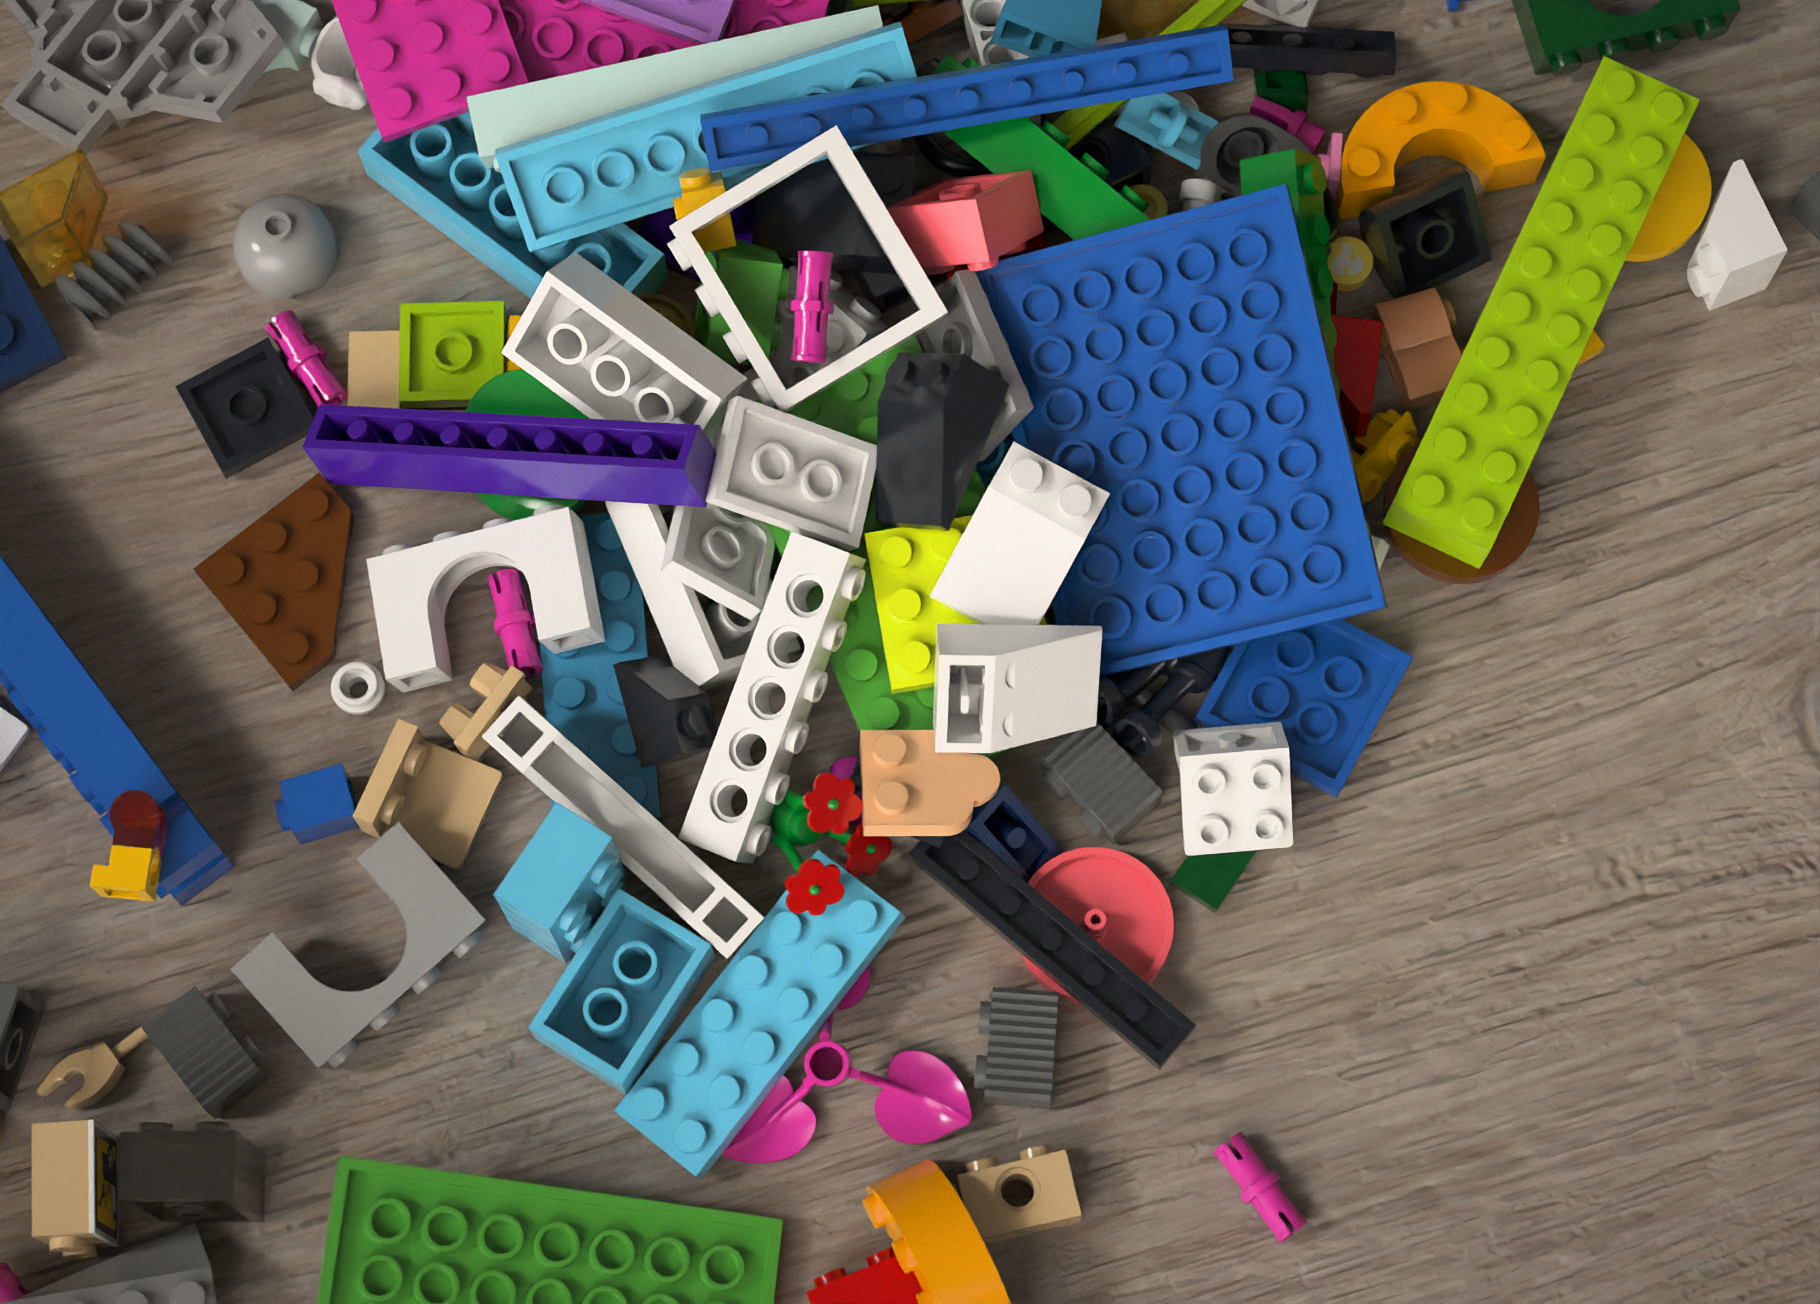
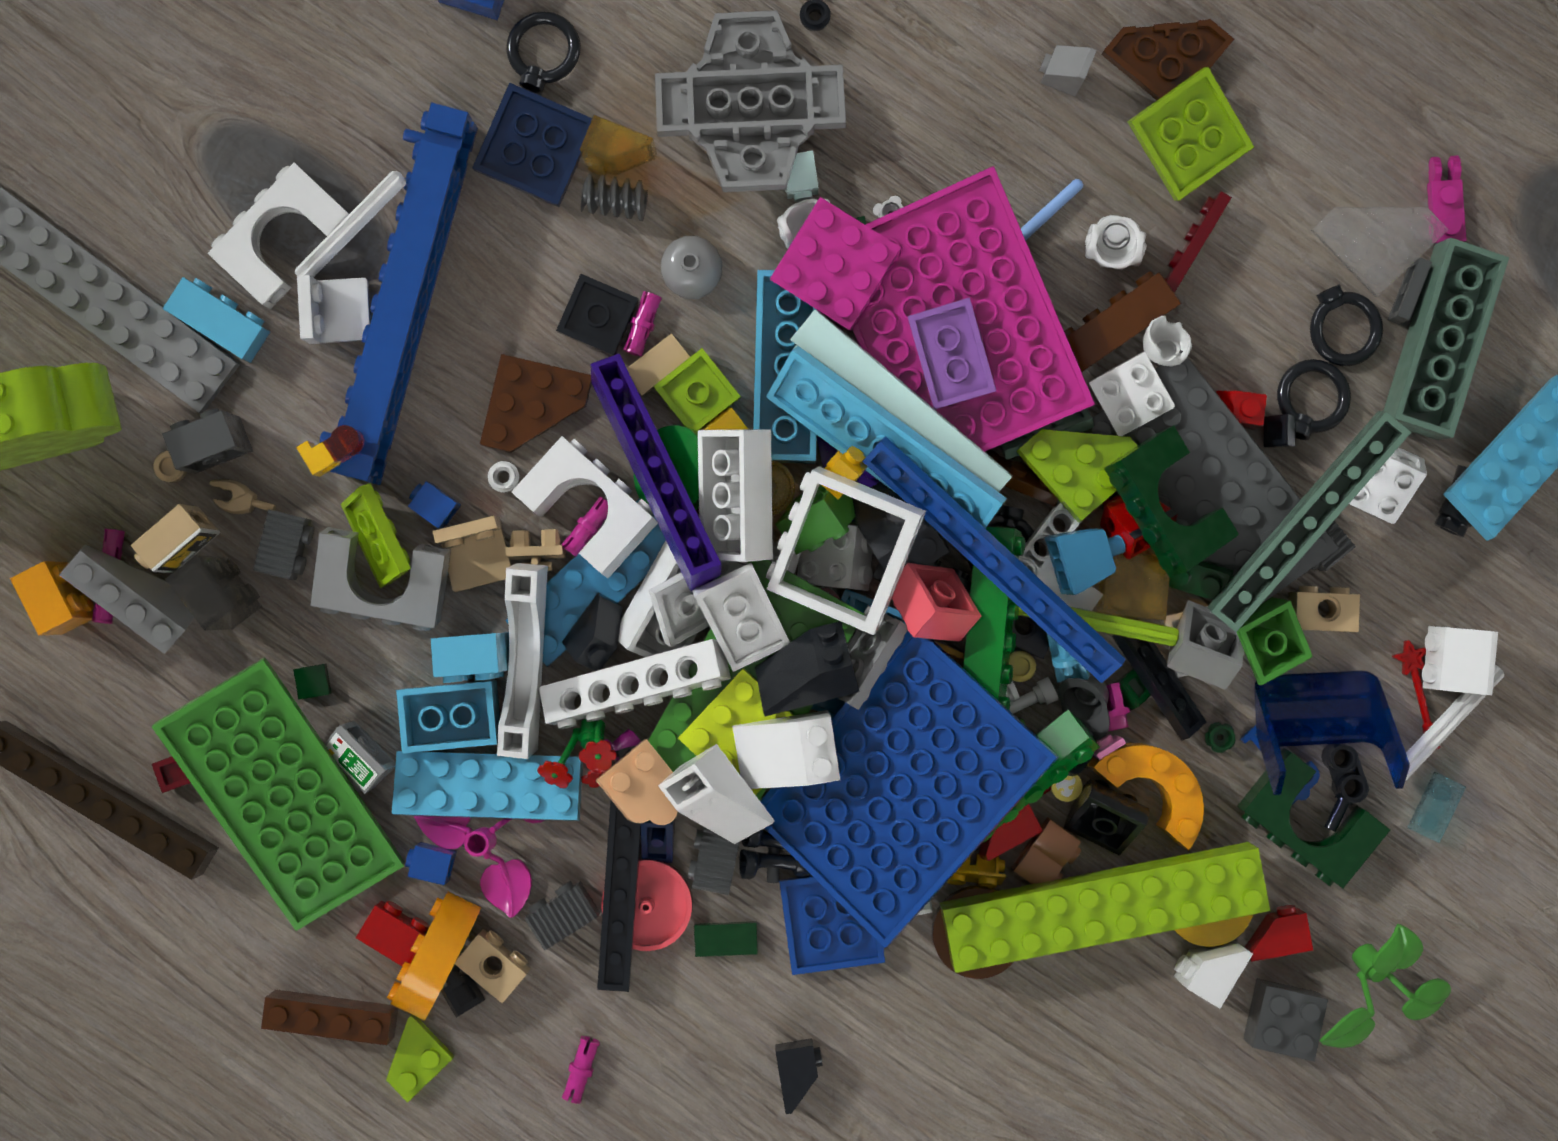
camera: 45 degrees right, 15 degrees up
dark pink pin [790,251,834,363] -> none
white bracket [1173,722,1293,856] -> none
none -> dark green tile [293,663,332,700]
none -> slope [325,721,396,794]
none -> lime plate [340,483,411,588]
none -> blue brick [405,842,457,885]
none -> black plate [441,964,485,1018]
none -> black slope [775,1038,823,1114]
none -> dark green plate [1204,722,1236,753]
none -> red slope [1245,905,1313,962]

